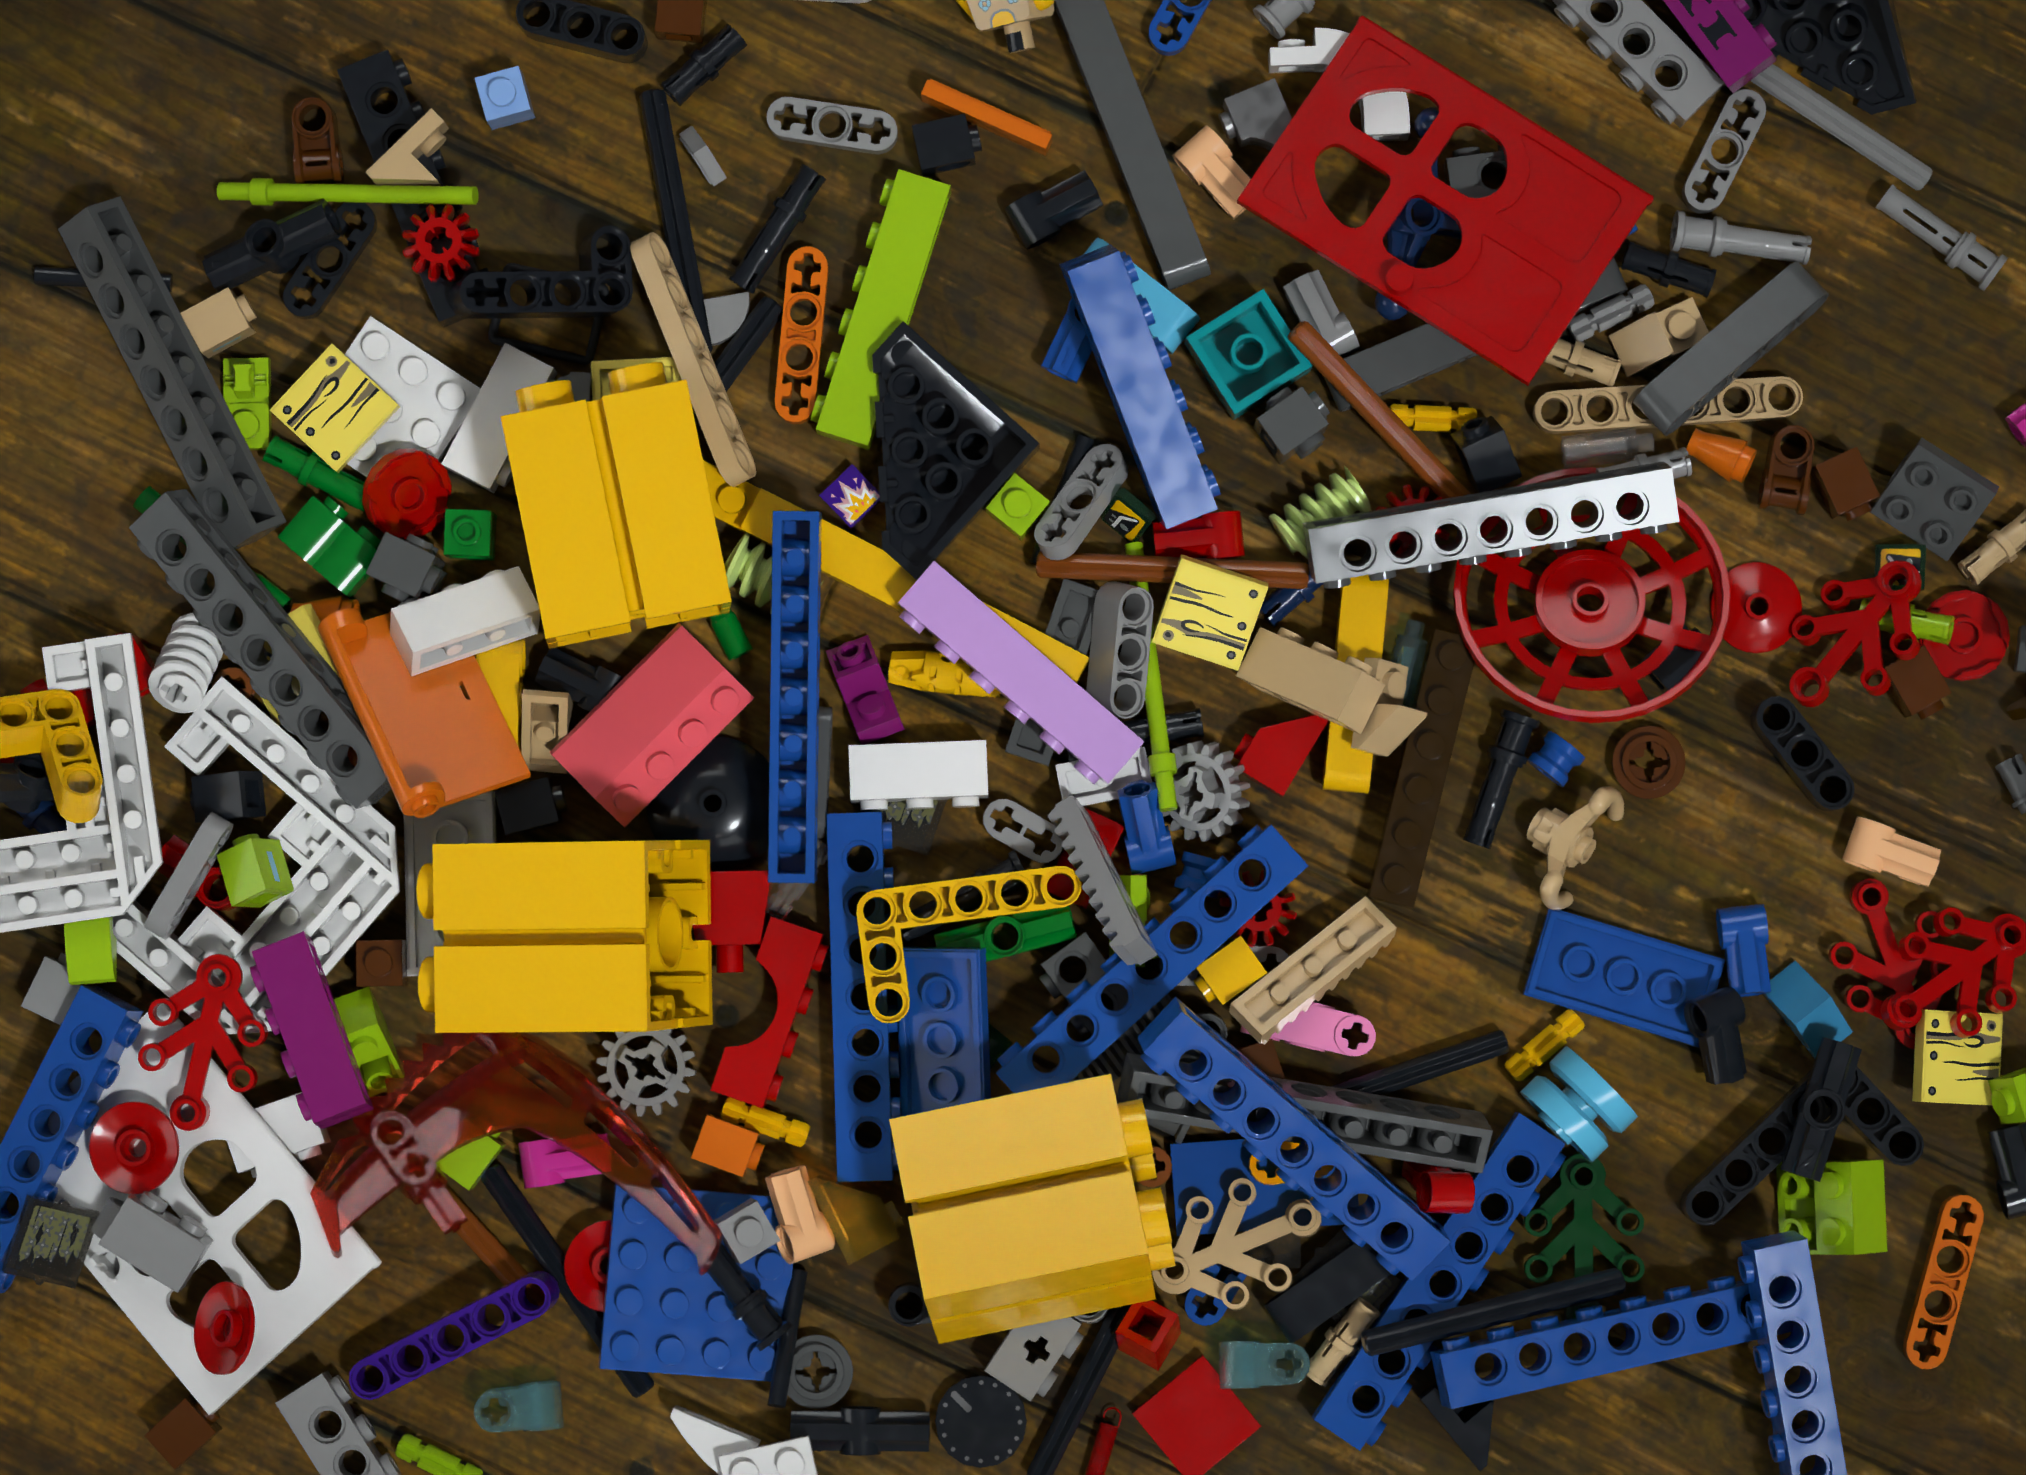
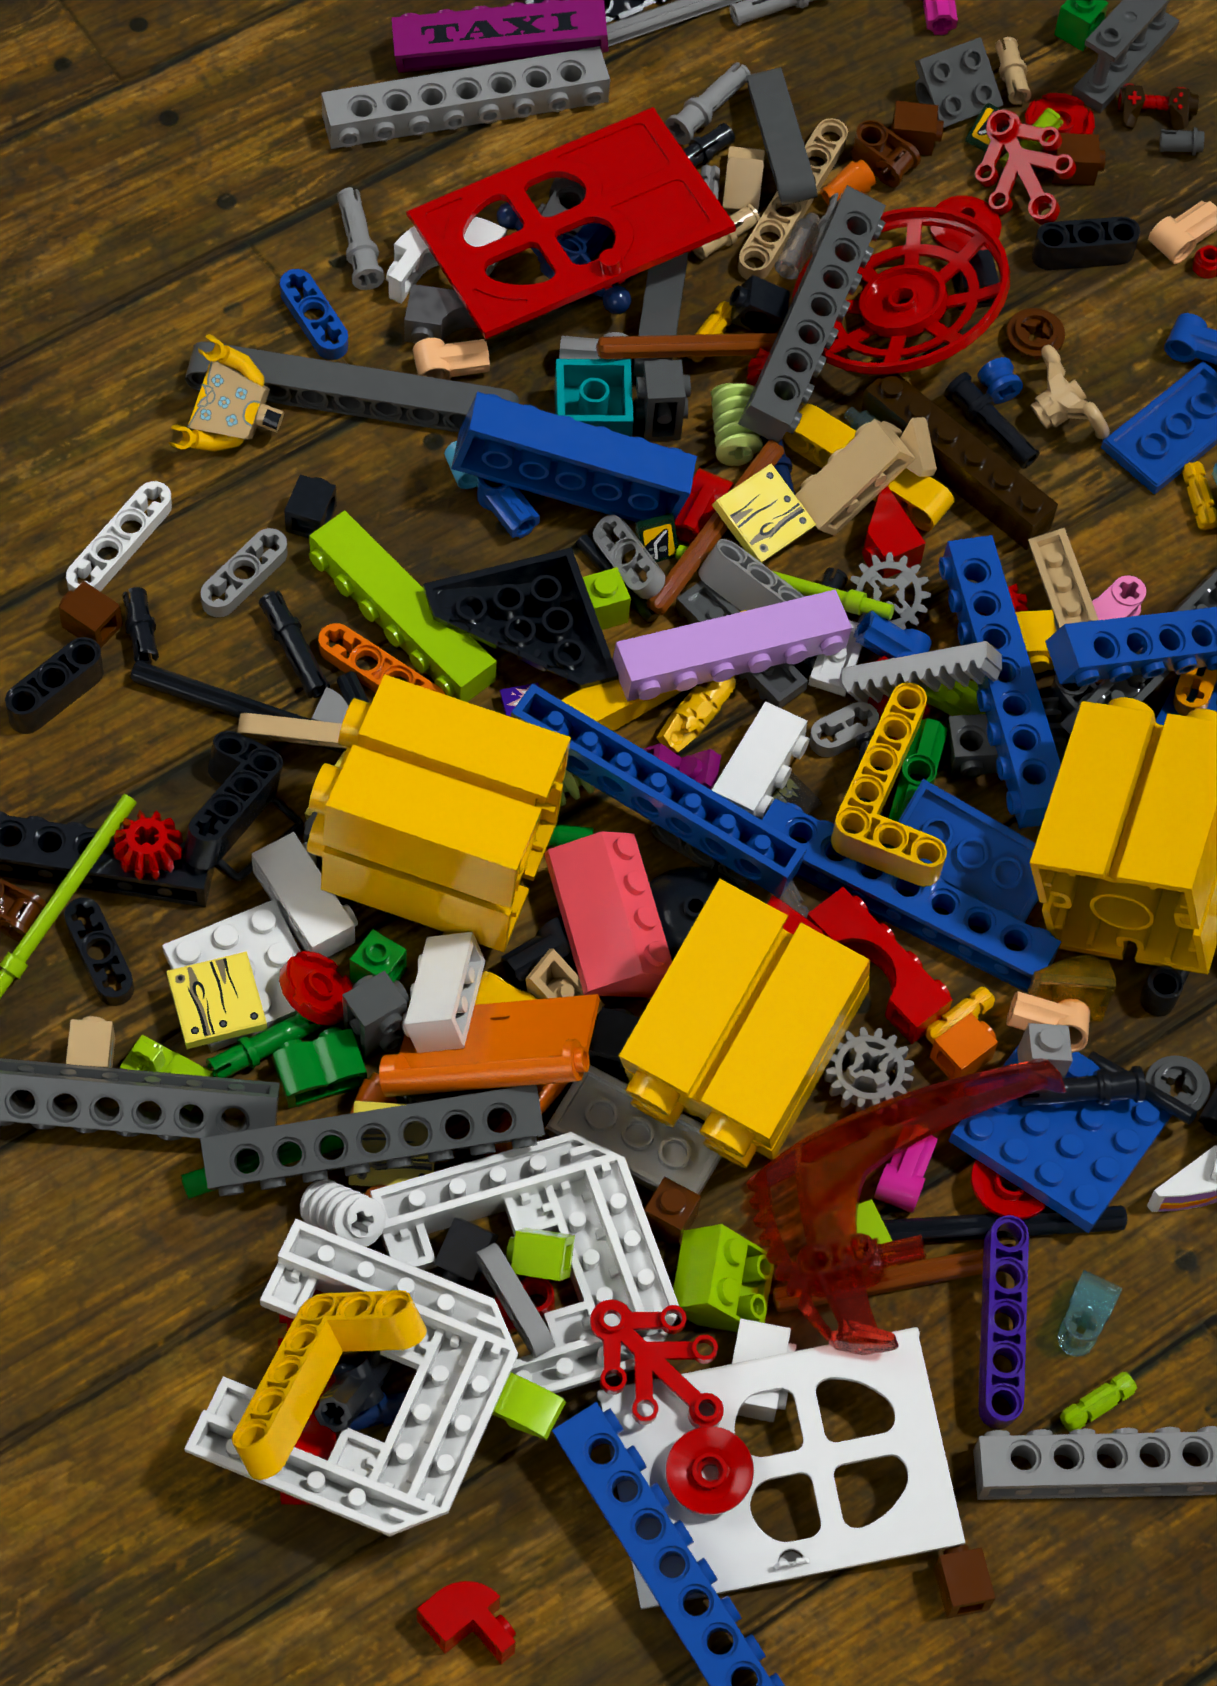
camera: 70 degrees left, 25 degrees down
piece [2,1195,100,1288] -> none
light grey brick [21,952,90,1025] -> none
light grey hinge [91,1191,213,1293] -> none
red dish [194,1281,255,1375] -> none
black piece [202,199,342,292] -> none
magenta brick [250,931,374,1129] -> none
tan slope [366,108,449,186] -> none
light blue brick [475,66,535,130] -> none
light grey tile [679,126,727,186] -> none
orange tile [921,78,1052,156] -> none
black piece [1005,170,1103,250] -> none
blue wheel [1174,851,1219,899] -> none
black axle [1330,1030,1509,1095] -> none
light grey beam [1682,89,1766,214] -> none

